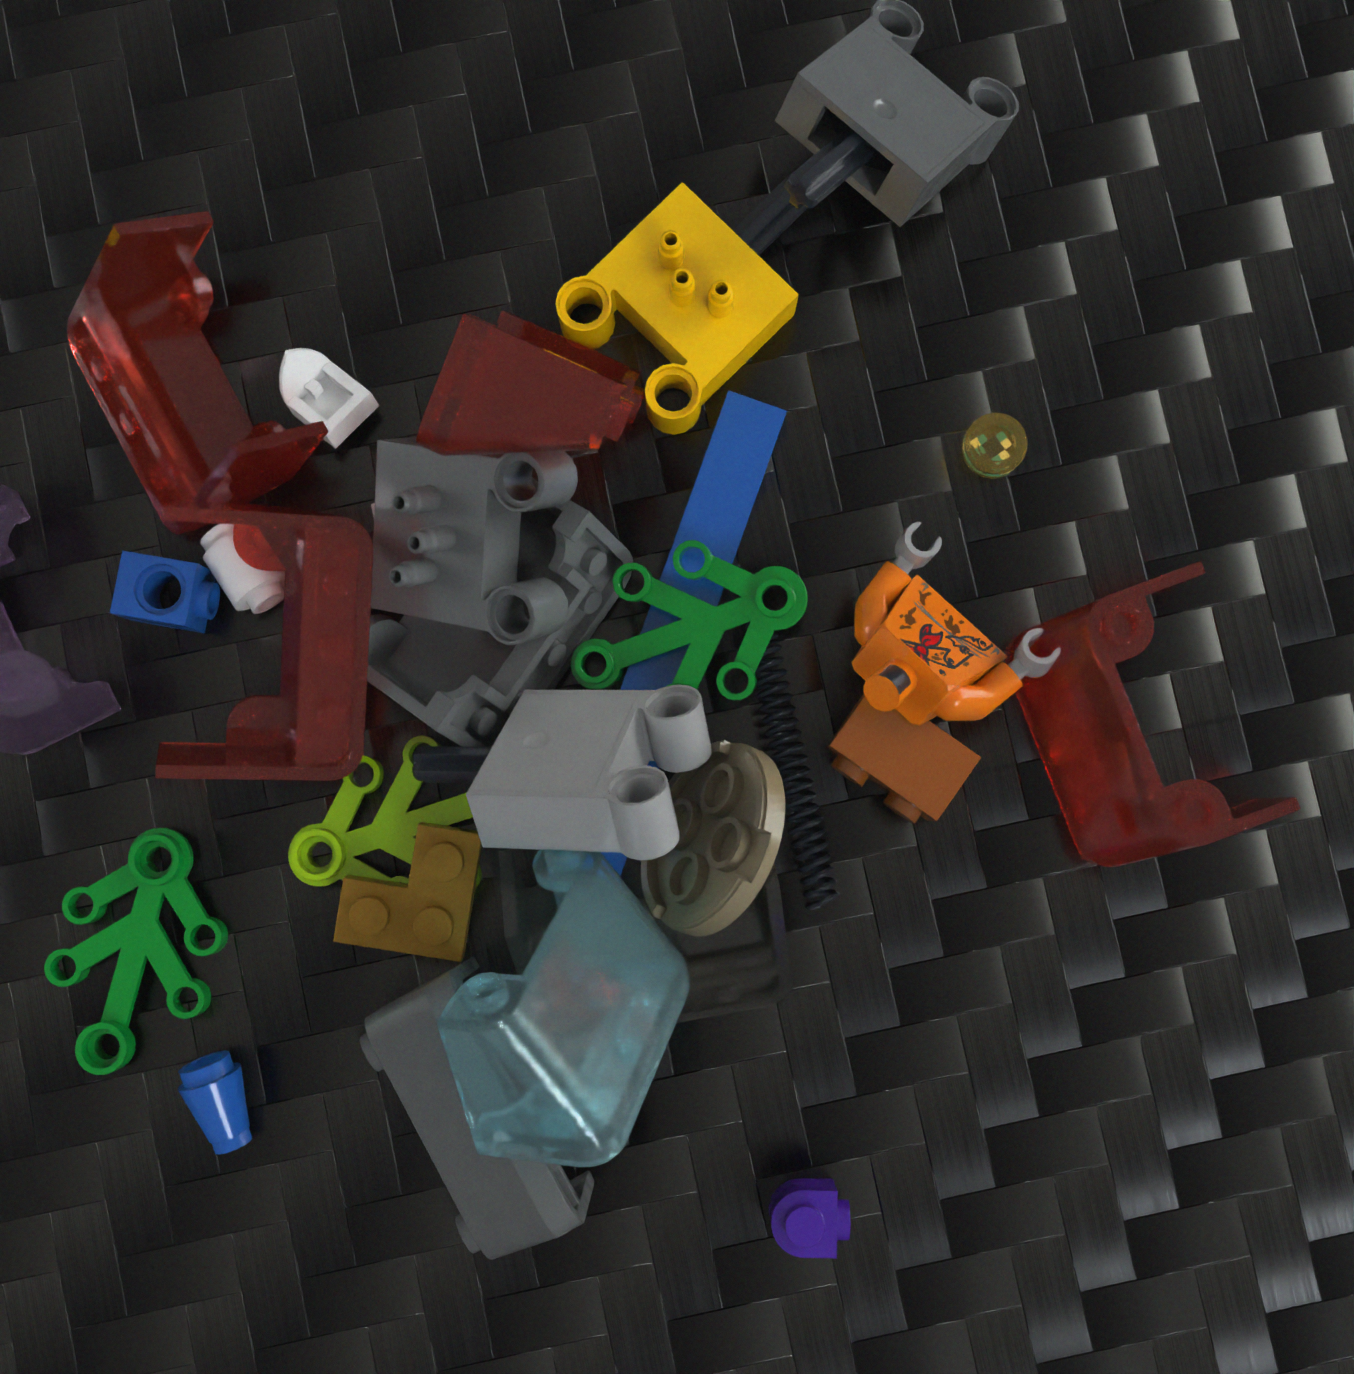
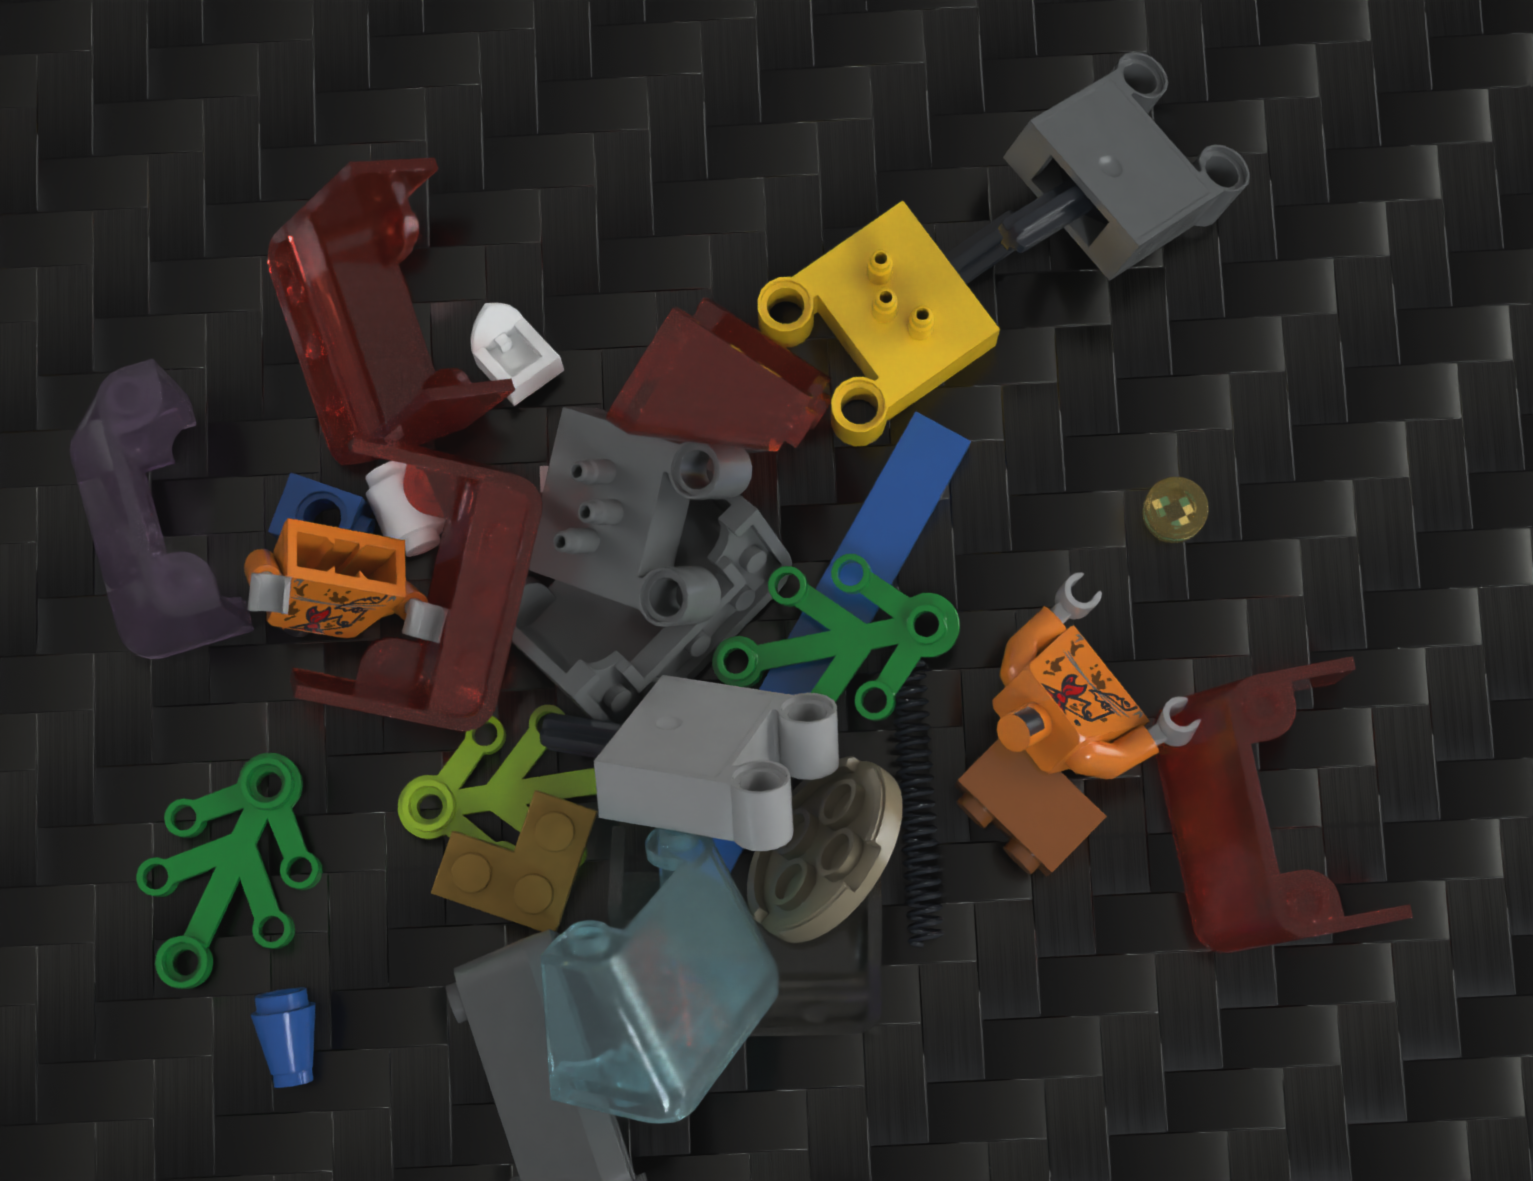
camera: 10 degrees right, 5 degrees down
none -> orange torso [244,518,448,643]

